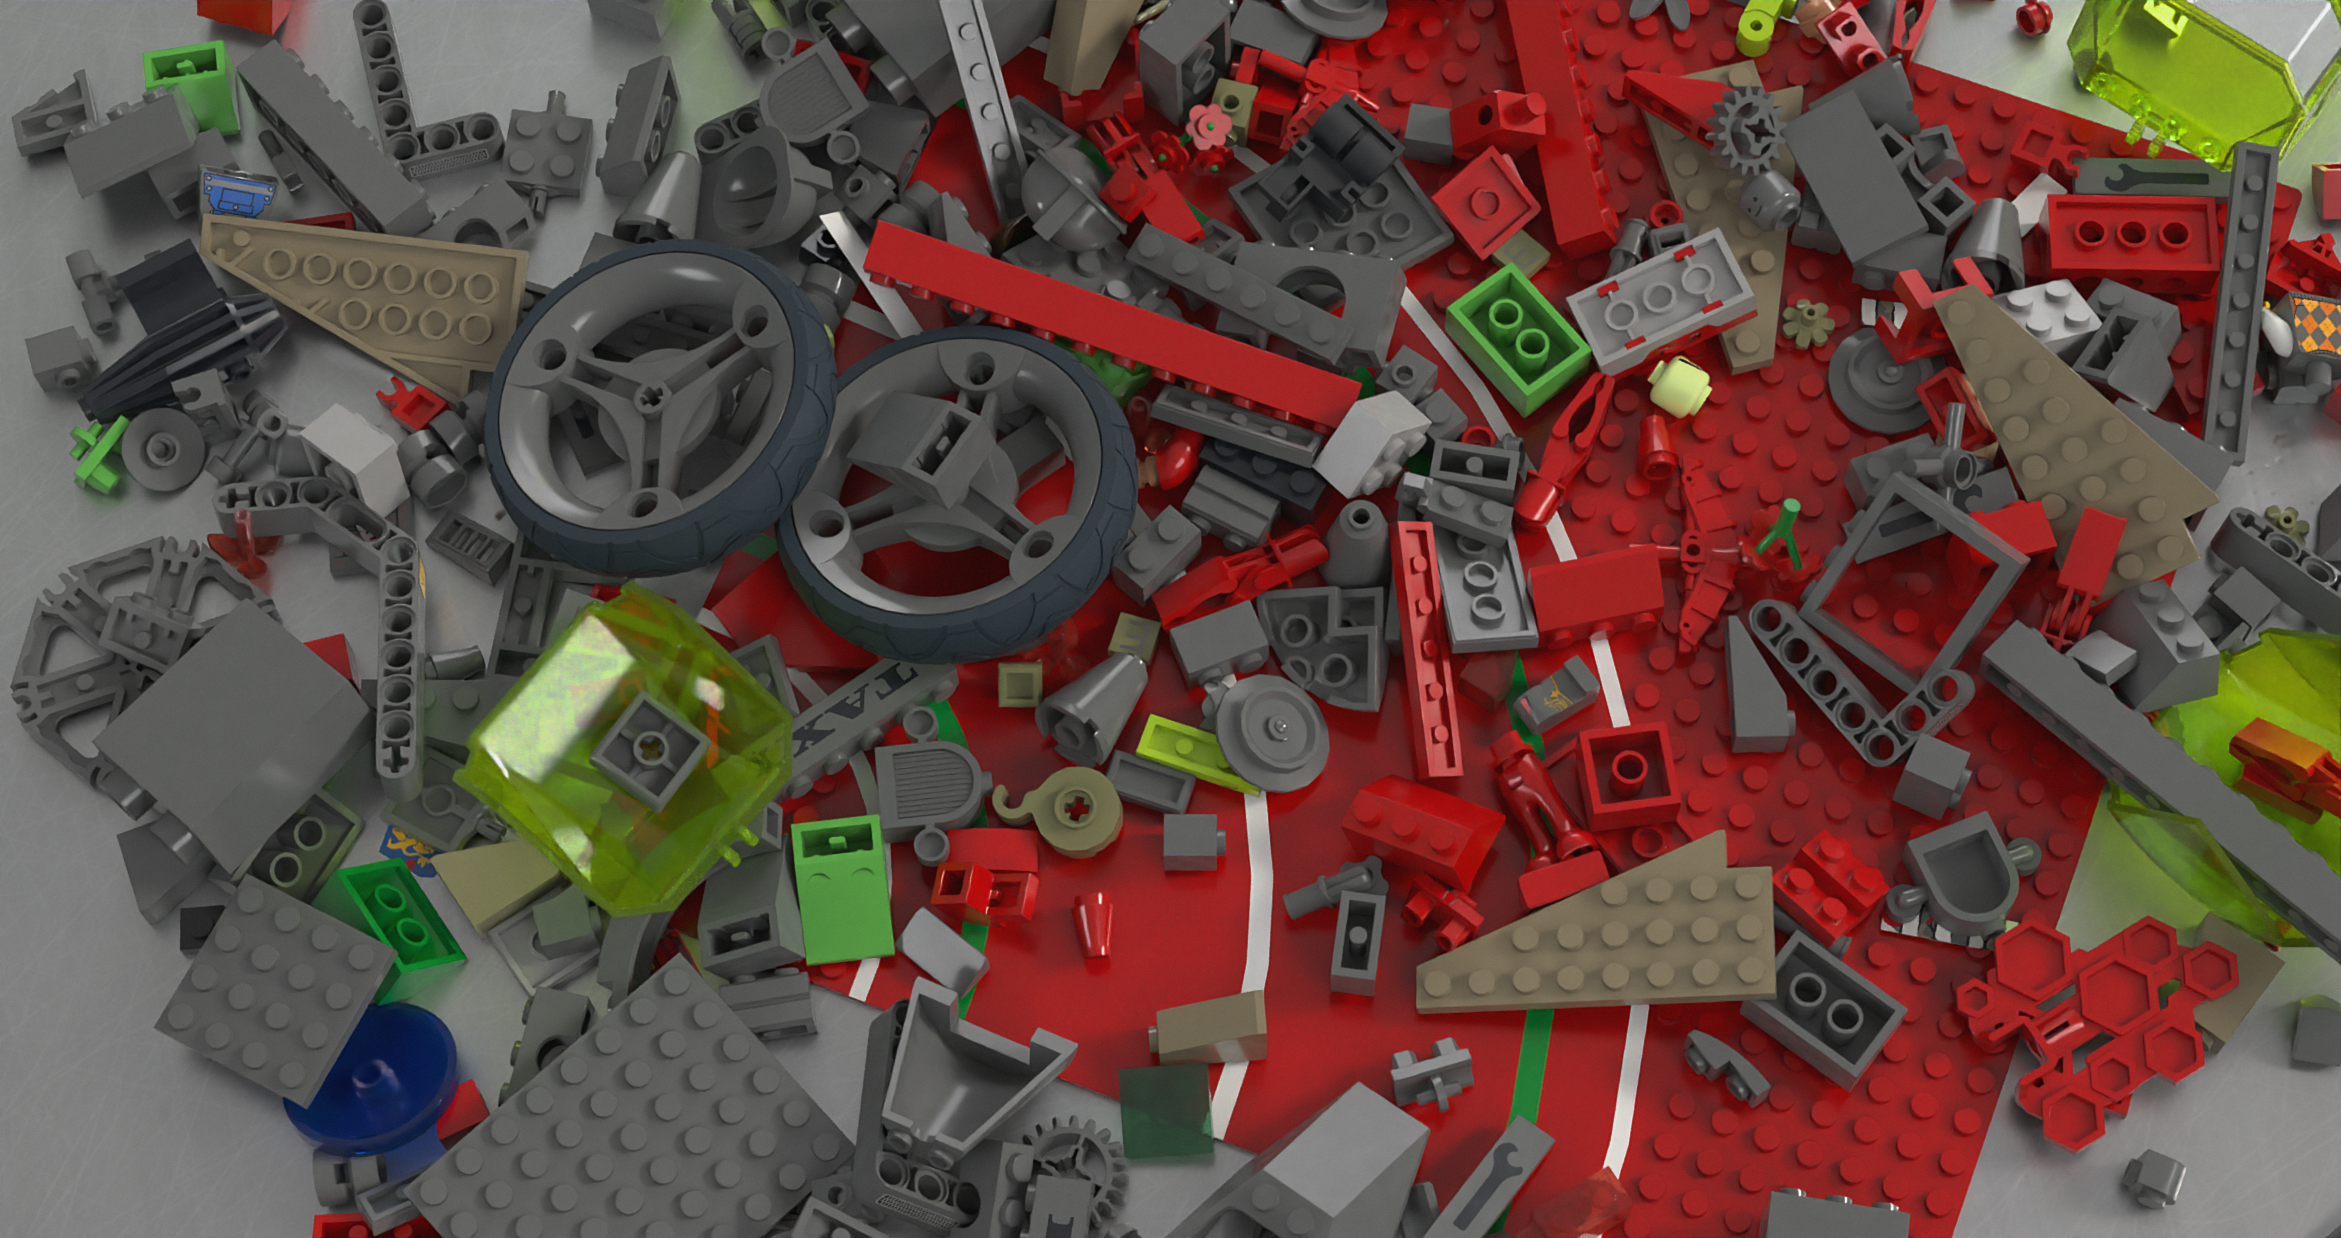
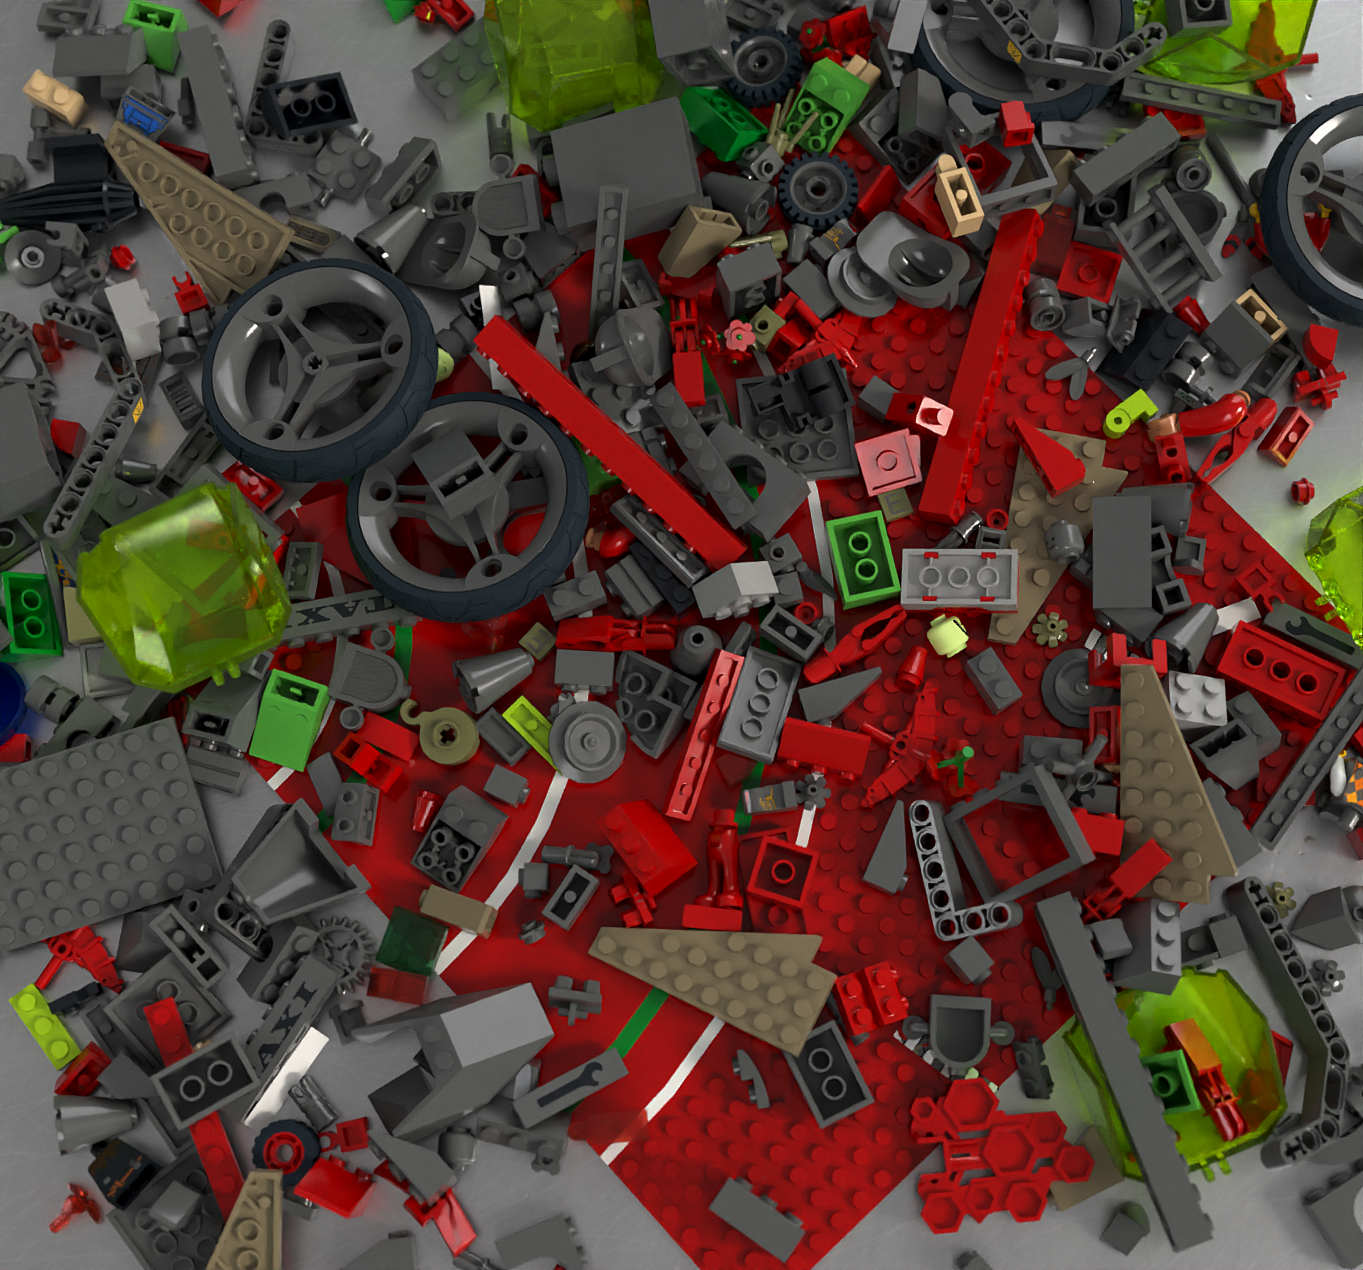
camera: 25 degrees right, 10 degrees up
dark grey brick [589,690,711,813] -> none
olive tile [998,662,1042,707] -> none
red plate [1098,163,1157,223] -> none
dark grey hinge [1395,472,1514,548] -> none
dark grey gear [1705,86,1787,176] -> none
none -> tan brick [23,70,89,128]
none -> dark grey wheel [24,675,80,725]
none -> dark grey bar [38,539,74,649]
none -> red plate [110,244,135,270]
none -> black slope [257,72,358,139]
none -> tile [286,214,342,255]
none -> dark grey bracket [331,782,380,846]
none -> clear red brick [366,967,428,1006]
none -> dark grey slope [410,785,509,894]
none -> dark grey plate [517,919,546,945]
none -> dark grey plate [518,863,550,899]
none -> dark grey bar [794,561,839,601]
none -> dark grey plant [795,774,831,811]
none -> dark grey slope [797,667,882,726]
none -> dark grey brick [963,647,1023,716]
none -> dark grey hinge [1011,1035,1054,1100]
none -> dark grey piece [1031,947,1063,1011]
none -> bright green slope [1138,1049,1200,1116]

